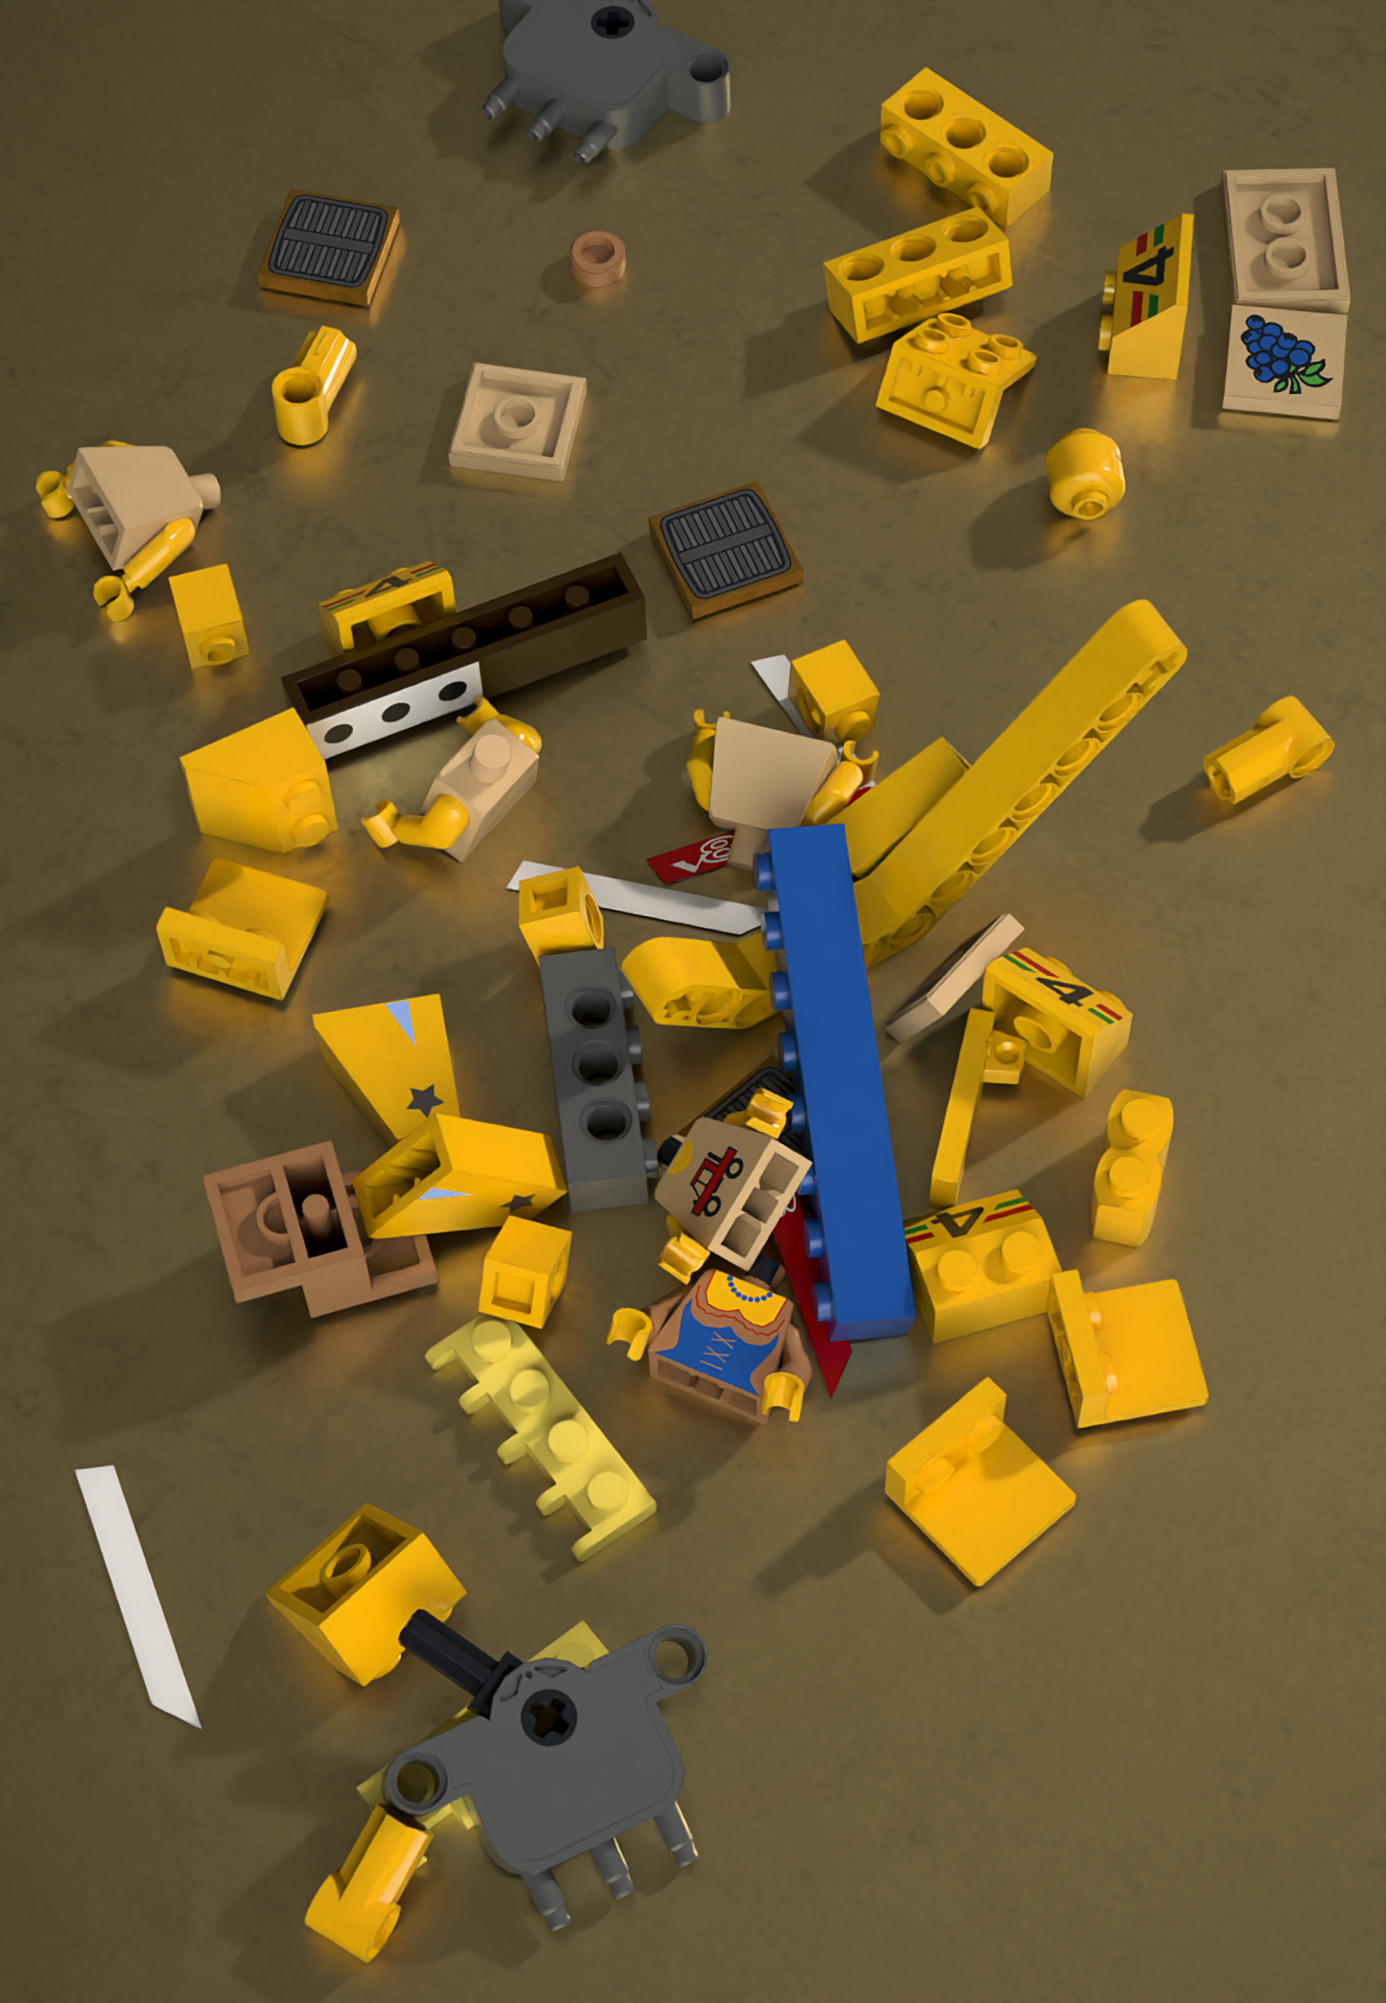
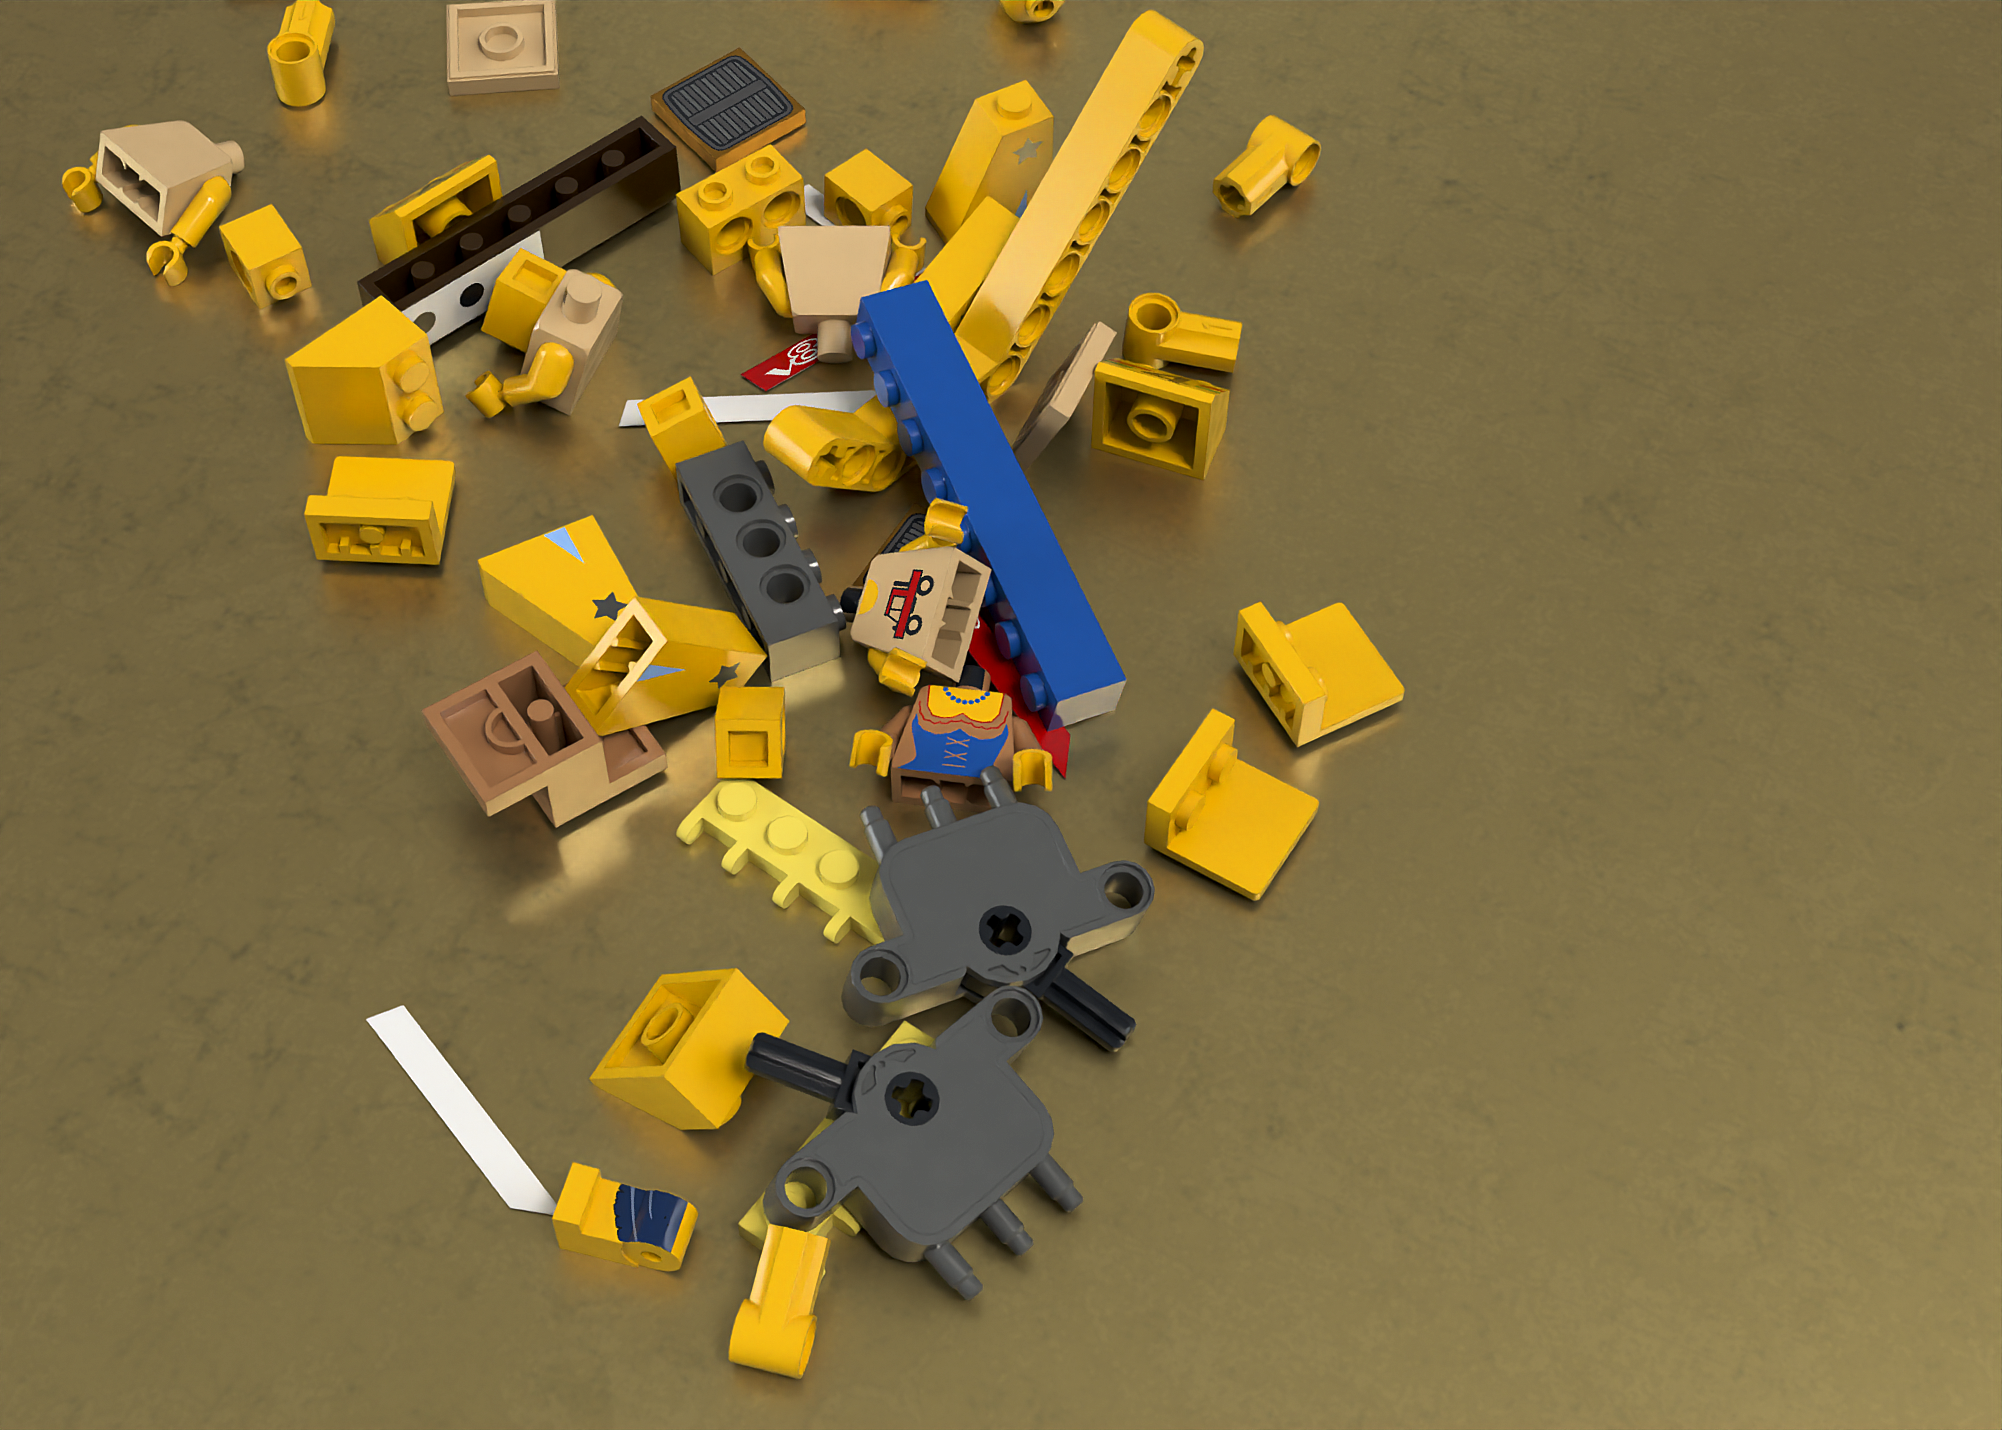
camera: 20 degrees left, 5 degrees down
yellow slope [903,1189,1062,1344] -> none
yellow hinge [929,1008,1027,1209] -> none
yellow brick [1089,1089,1174,1248] -> none
none -> yellow brick [481,248,567,353]
none -> yellow leg [552,1162,699,1271]
none -> yellow brick [676,144,806,276]
none -> dark grey piece [841,765,1155,1052]
none -> yellow slope [925,80,1054,244]
none -> yellow piece [1122,293,1242,373]

